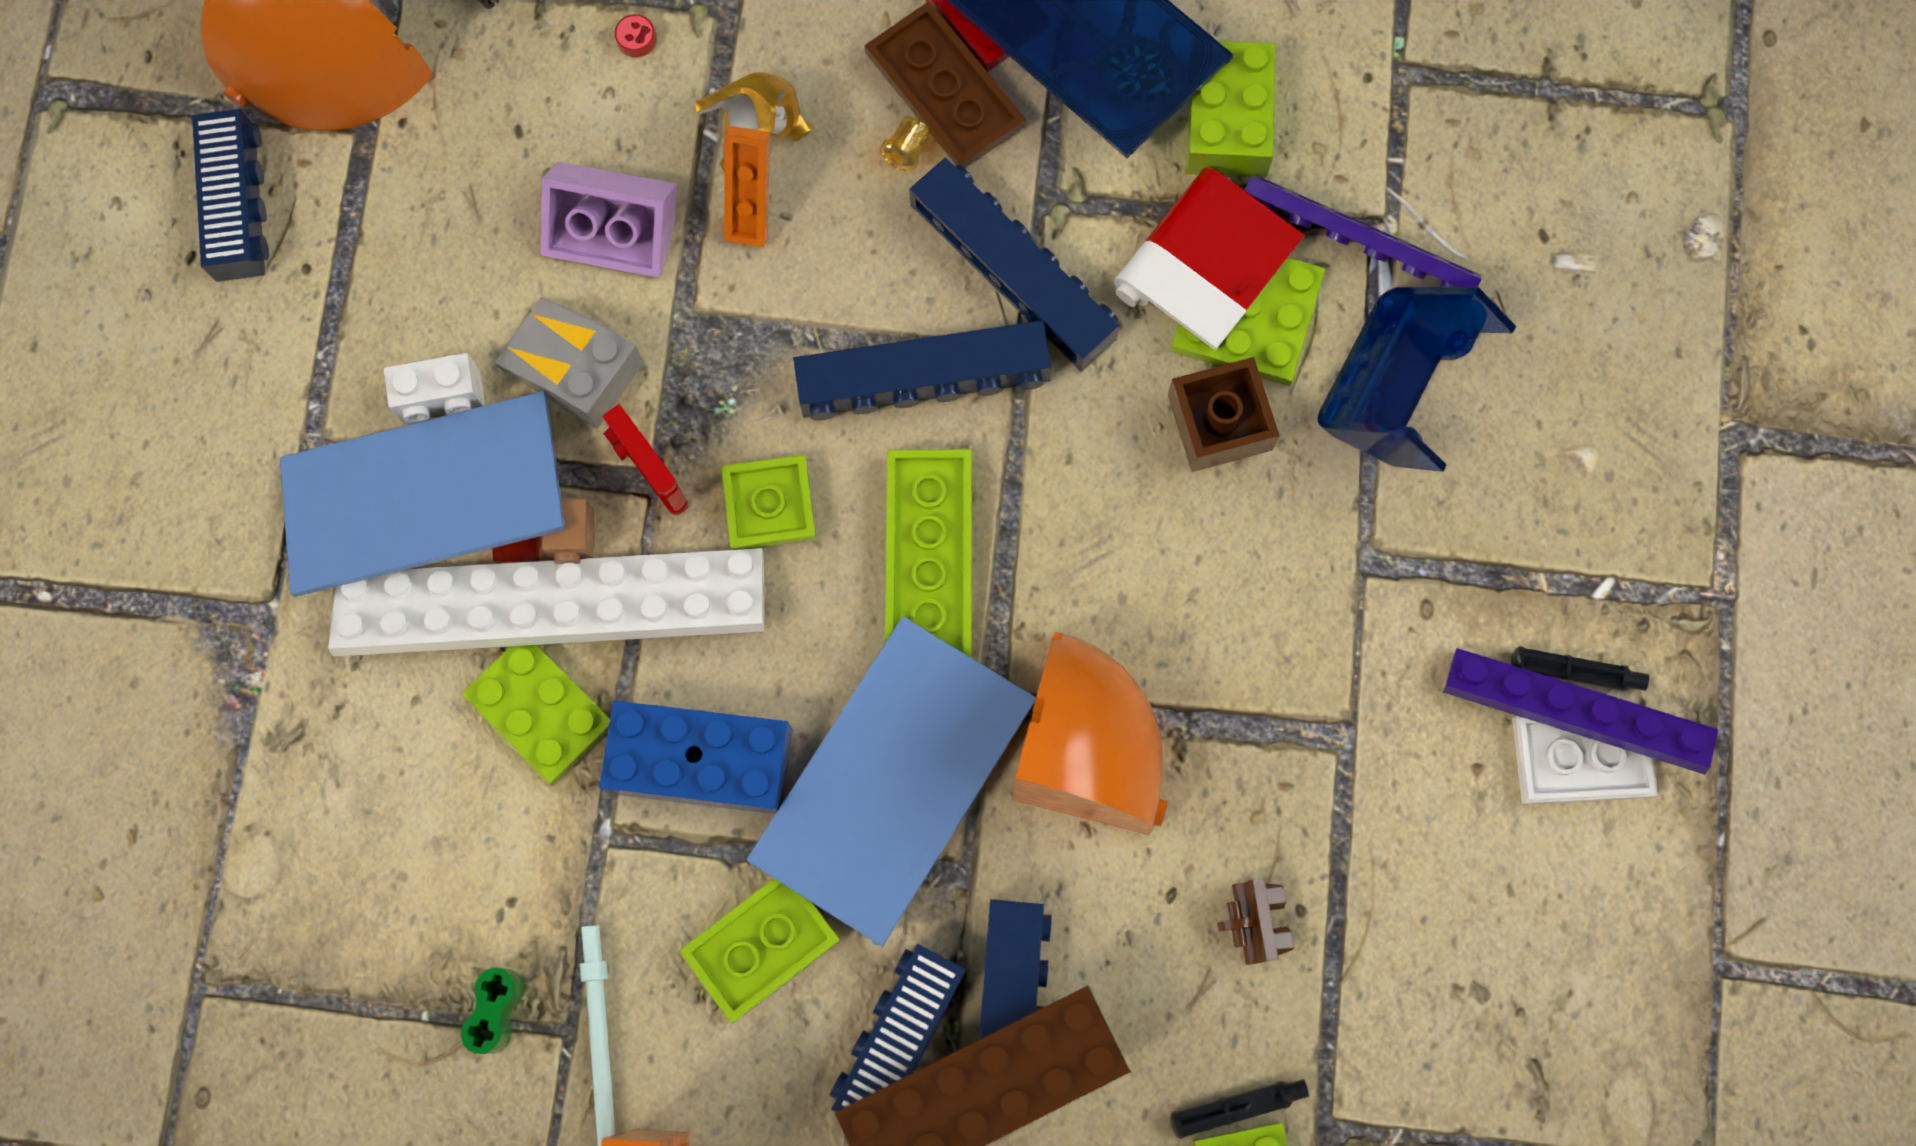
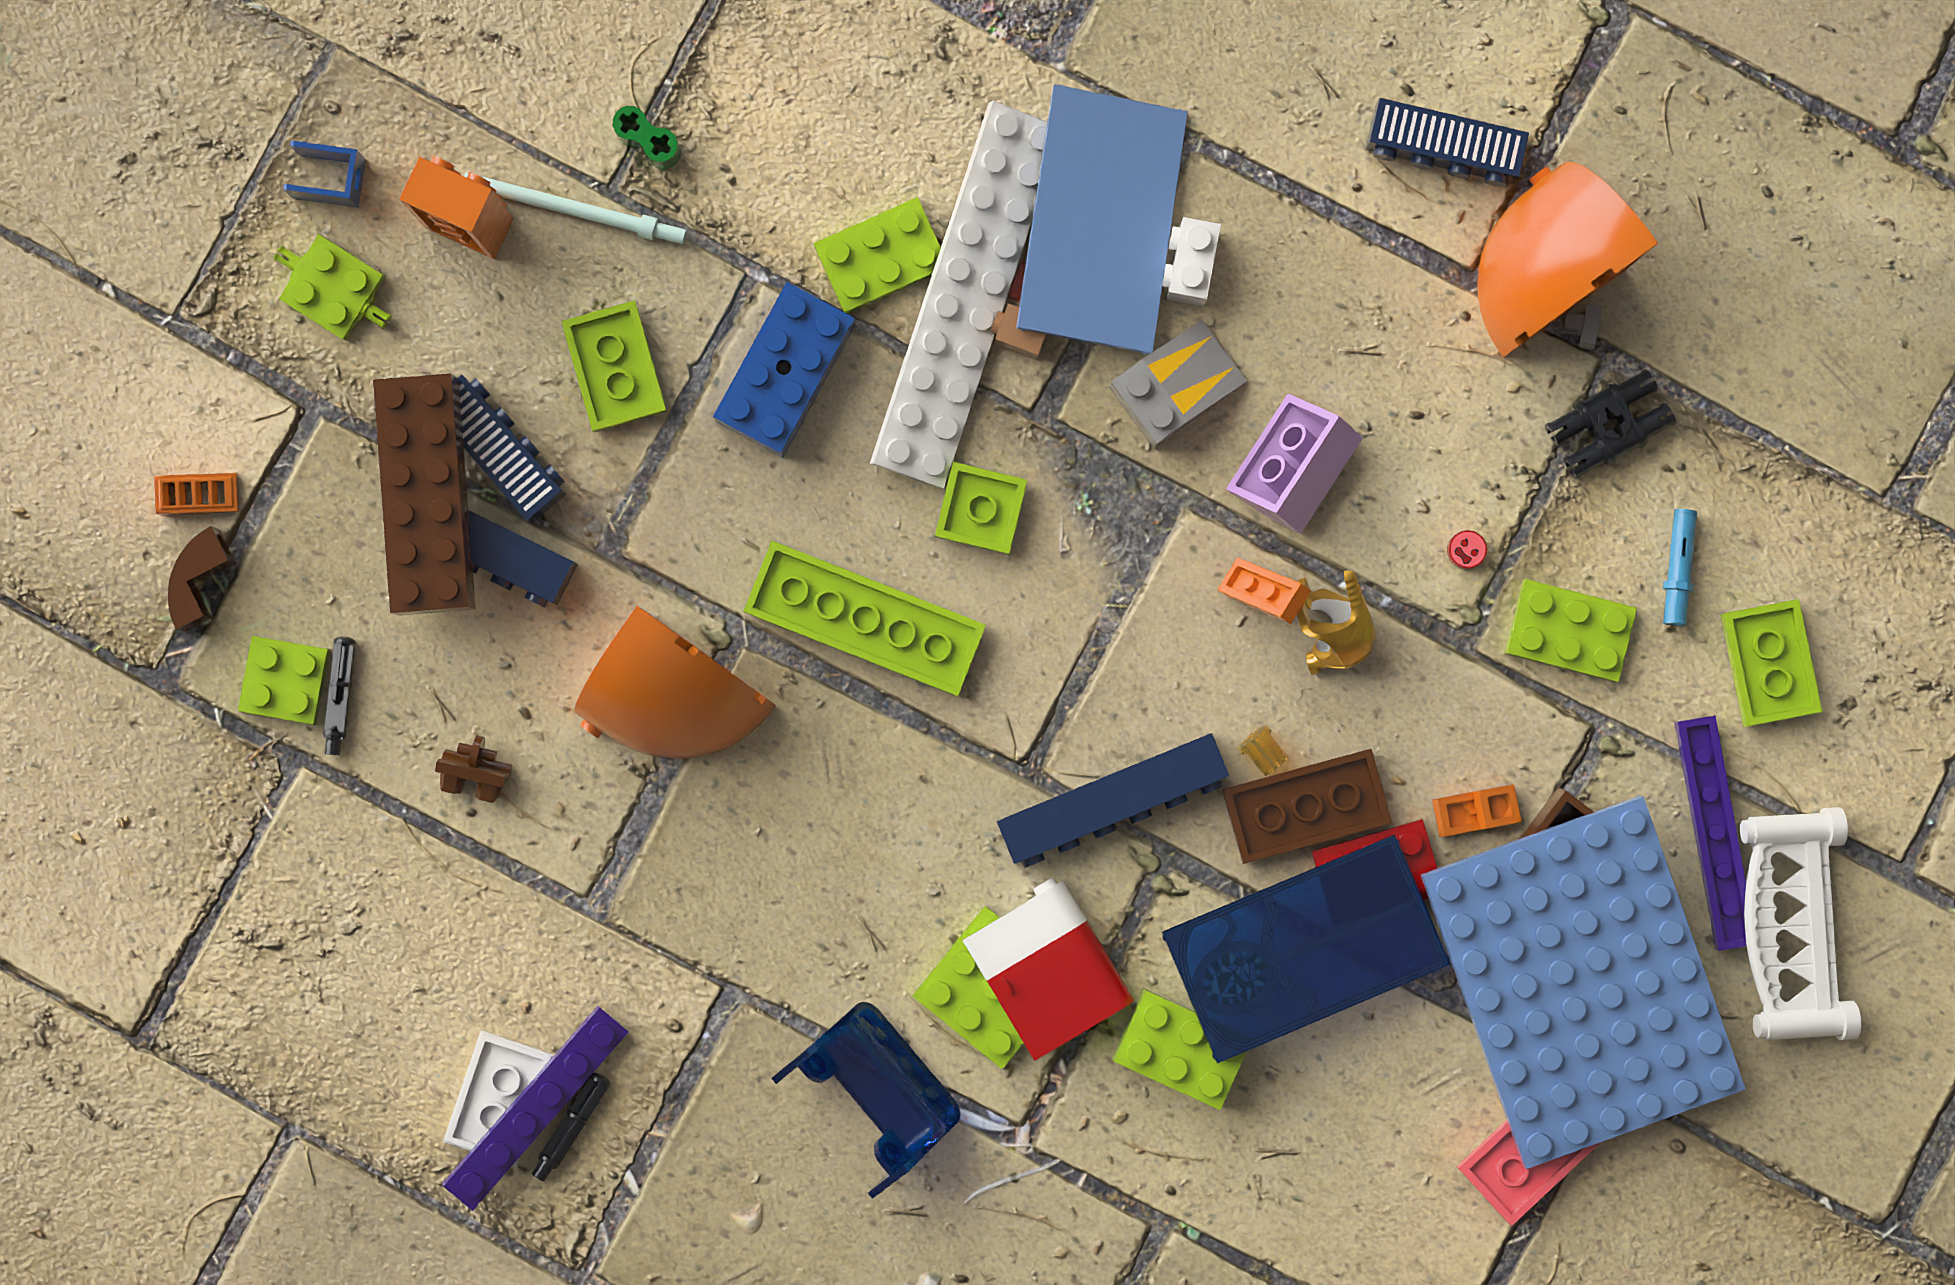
camera: 105 degrees right, 10 degrees up
red container [602,404,688,515] -> none
medium blue piece [746,617,1036,947] -> none
dark blue brick [793,320,1051,421] -> none
reddish brown brick [1168,357,1280,472] -> none
dark purple plate [1245,174,1482,296] -> none

